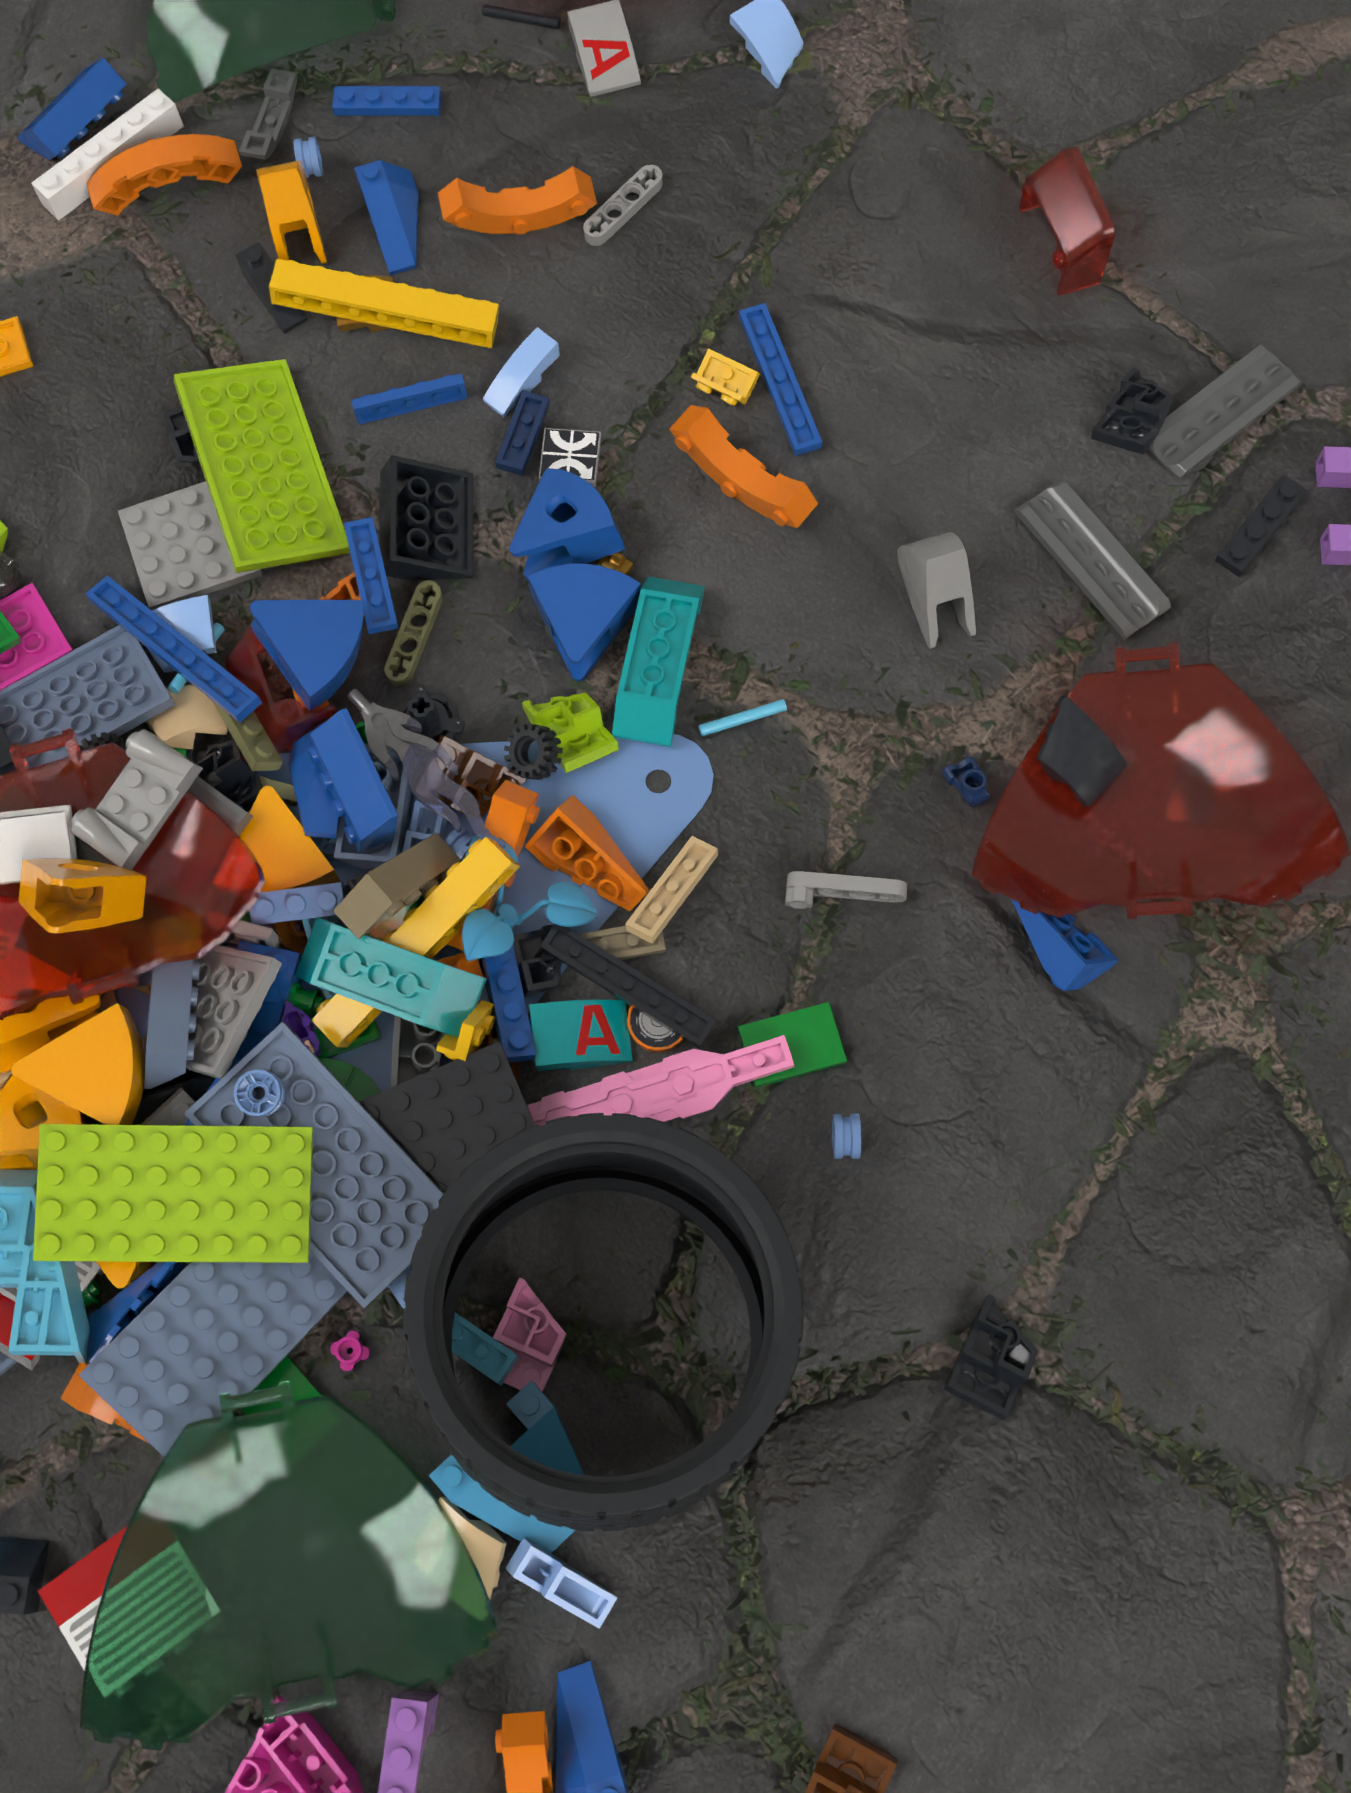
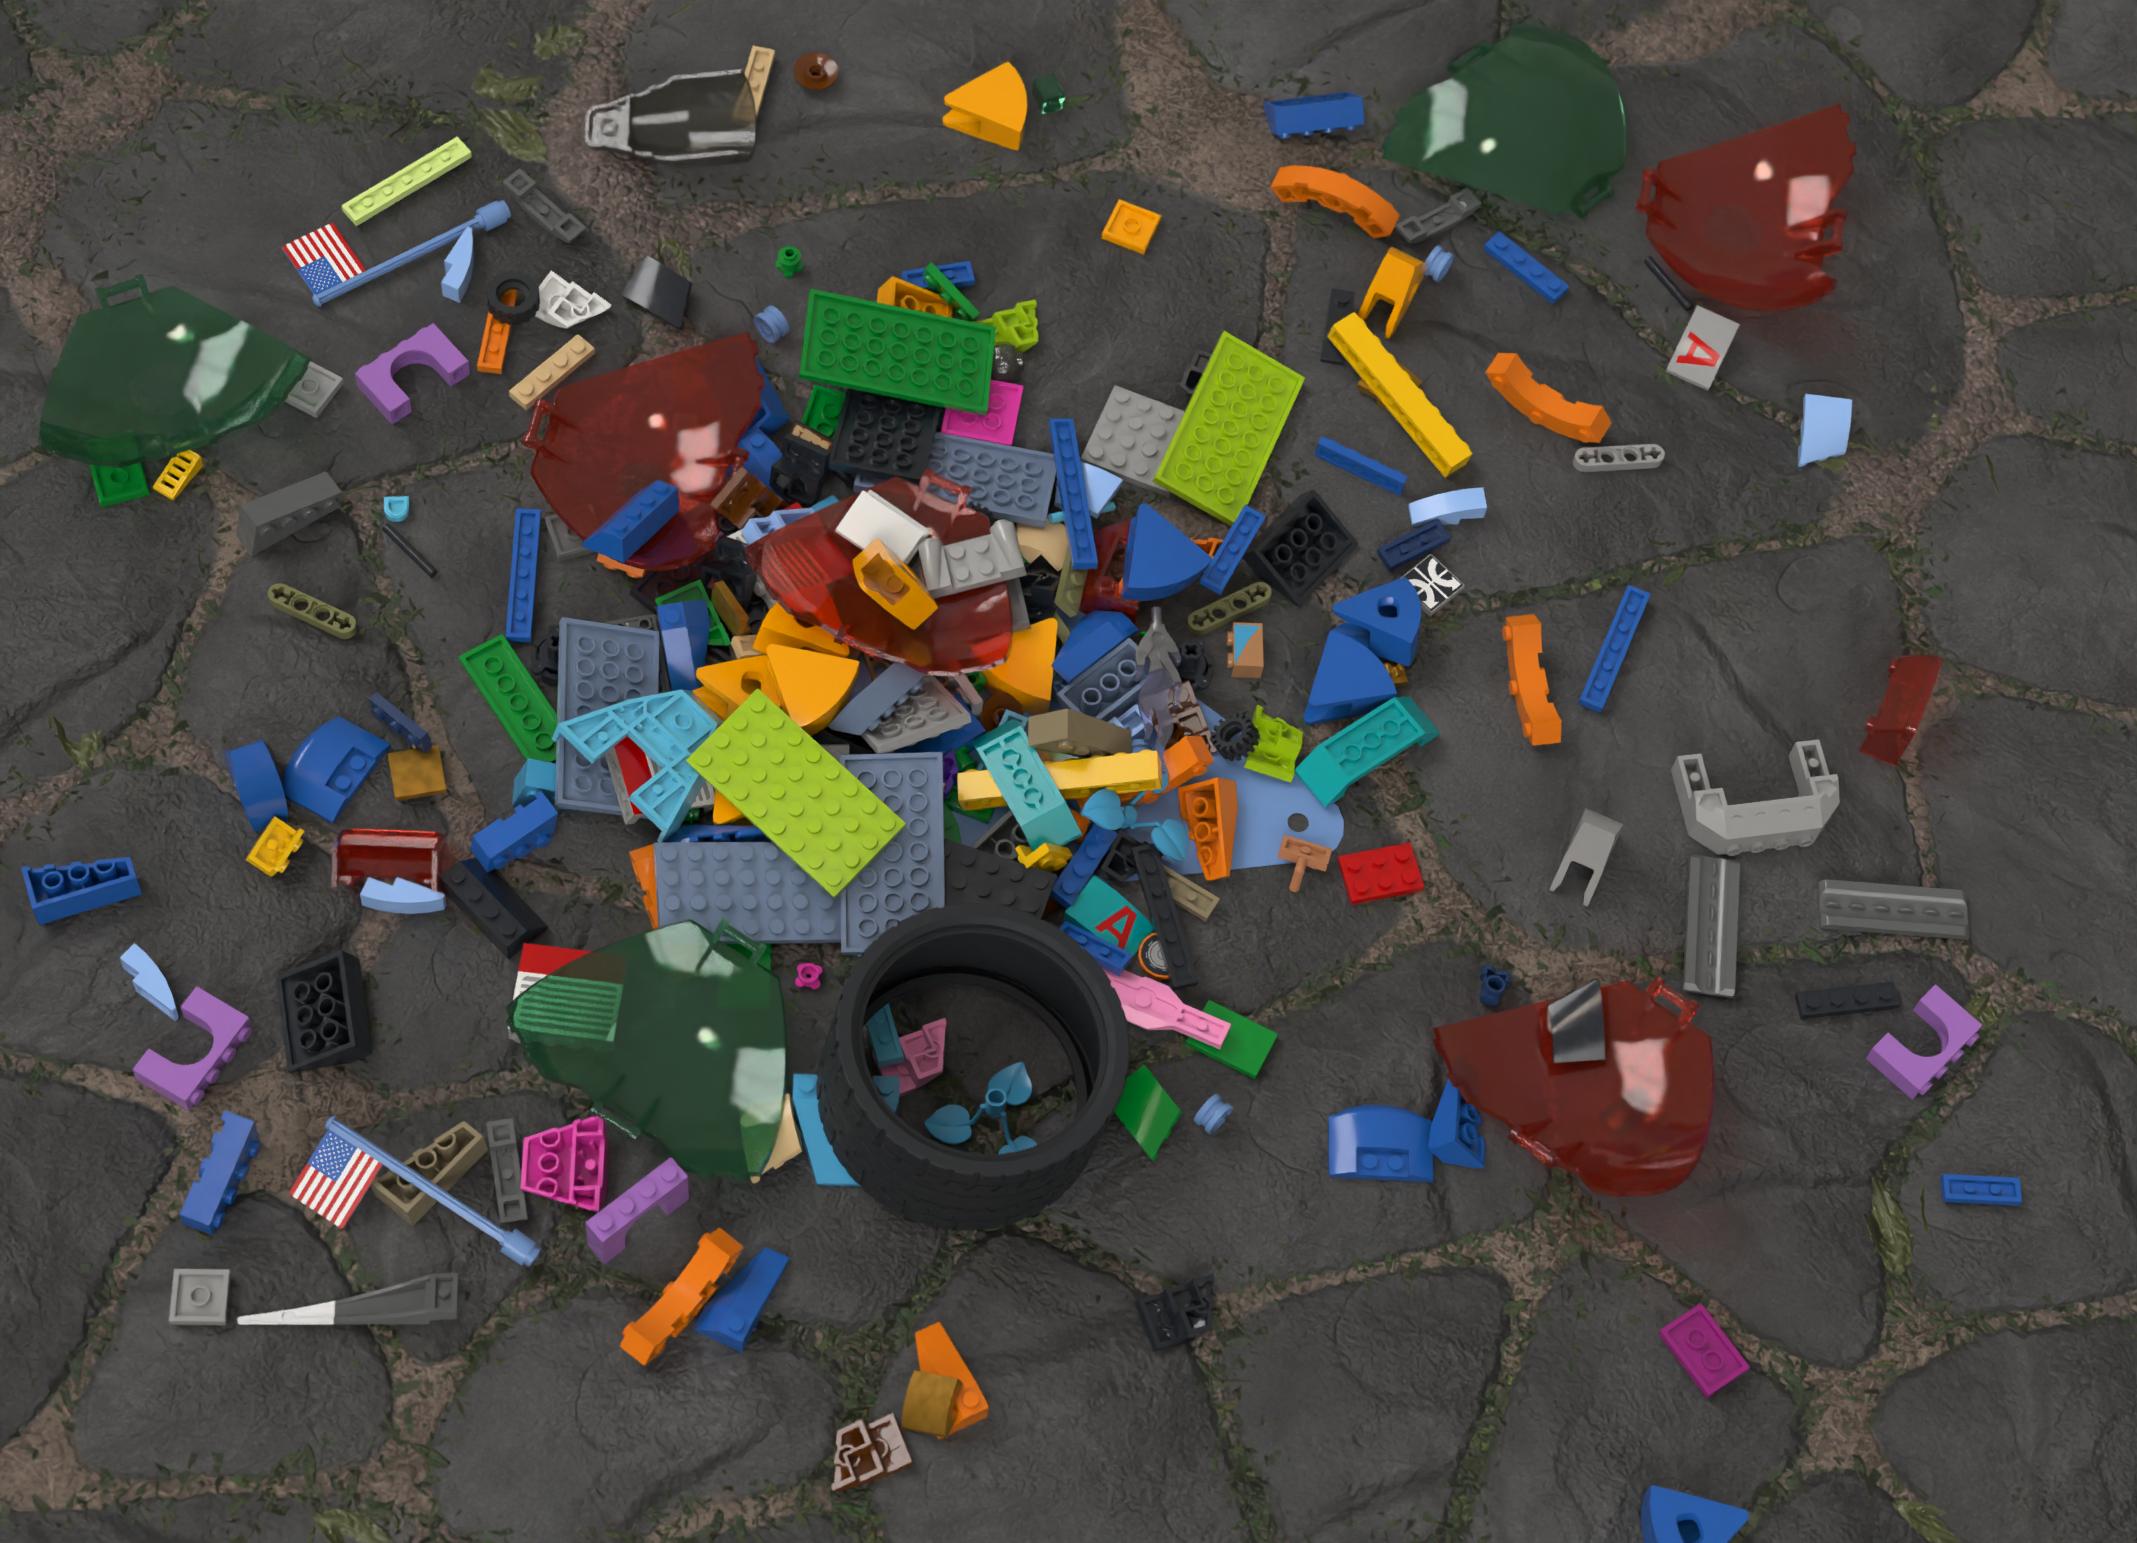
camera: 30 degrees right, 10 degrees down
white brick [31,88,184,220] -> none
medium blue wheel [233,1069,285,1117] -> none
medium blue plate [247,882,345,925] -> none
blue slope [307,708,398,853] -> none
blue wedge [354,160,419,276] -> none
light blue slope [506,1538,617,1629] -> none
tan plate [626,836,718,944] -> none
yellow bracket [690,349,760,406] -> none
medium azure bar [698,699,787,737] -> none
light grey beam [785,871,907,909] -> none
black slope [1091,368,1173,455] -> none
none -> pearl gold slope [901,1370,963,1438]
none -> orange wedge [915,1322,989,1440]
none -> dark azure plant [925,1062,1037,1154]
none -> blue plate [1059,921,1133,977]
none -> green slope [1114,1065,1182,1161]
none -> medium nougat brick [1226,622,1264,678]
none -> nougat plate [1277,834,1332,892]
none -> blue slope [1328,1105,1433,1182]
none -> red plate [1337,842,1424,905]
none -> light grey wedge [1671,740,1840,856]

